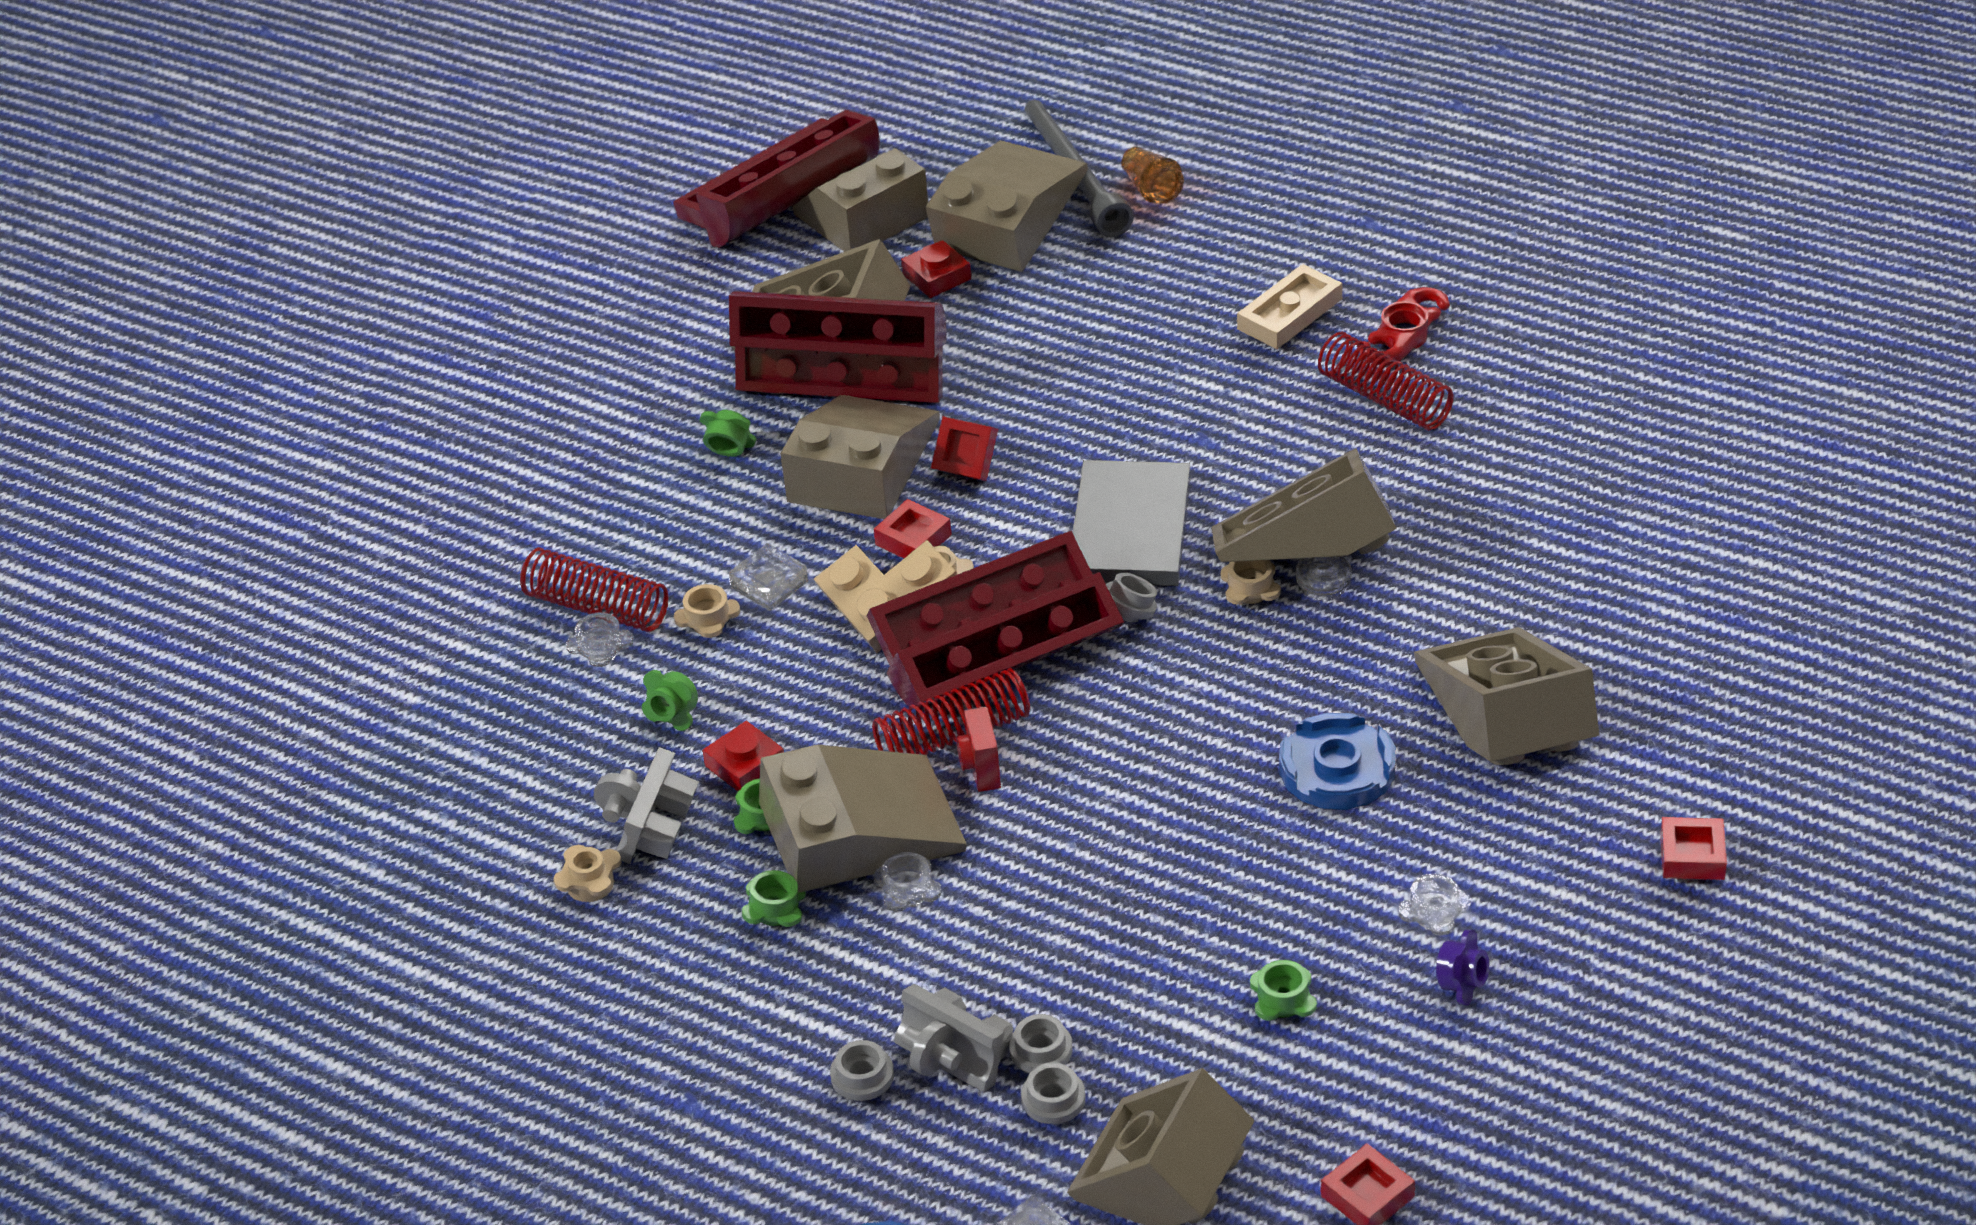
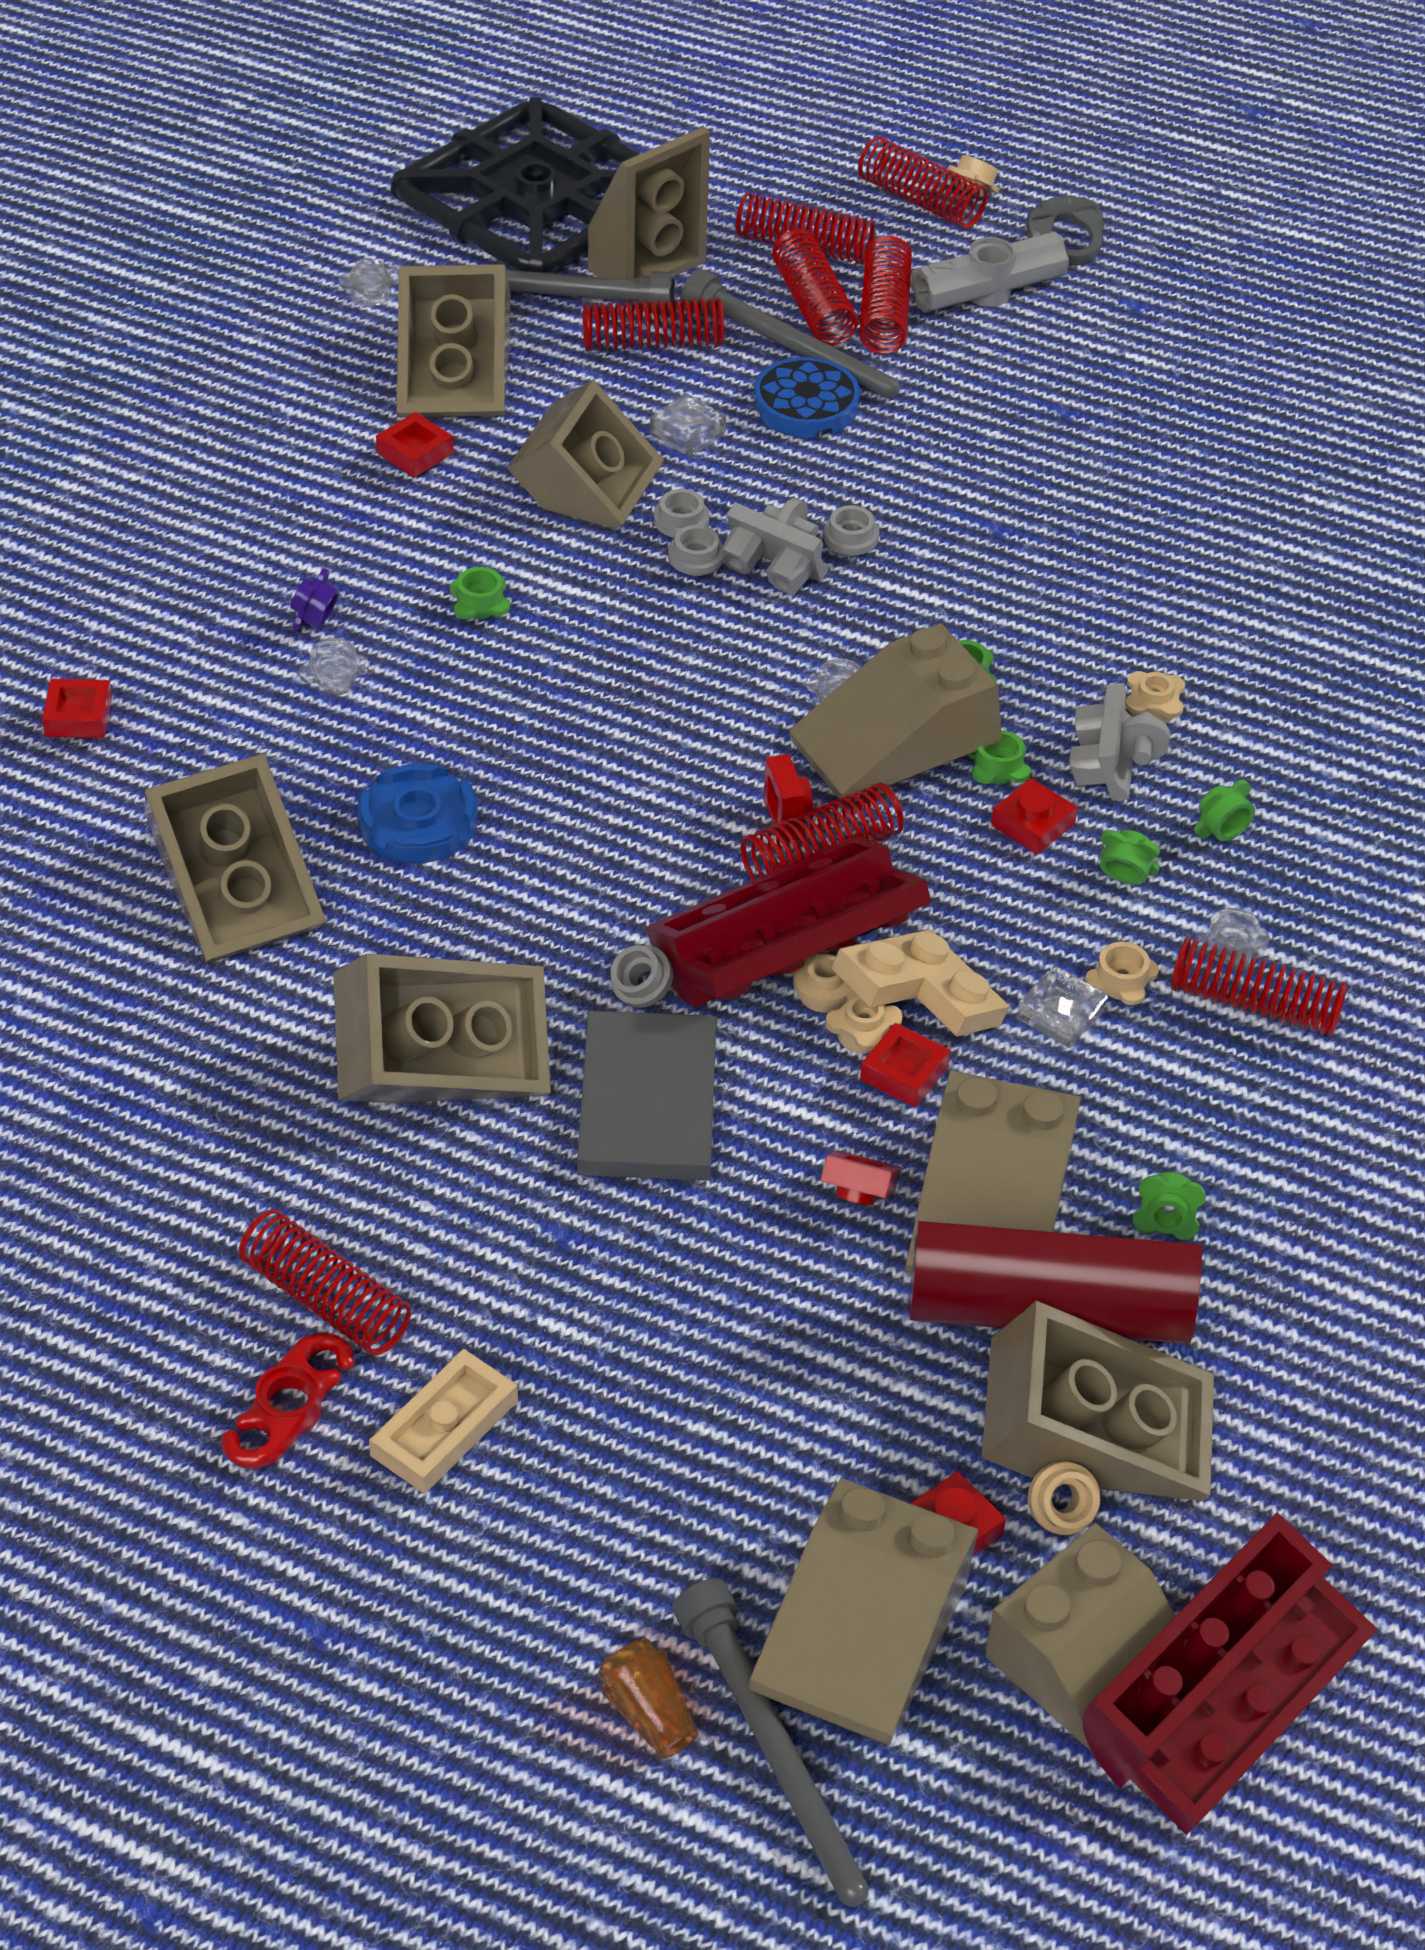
camera: 170 degrees right, 5 degrees up
none -> bright green plate [1194,780,1255,841]

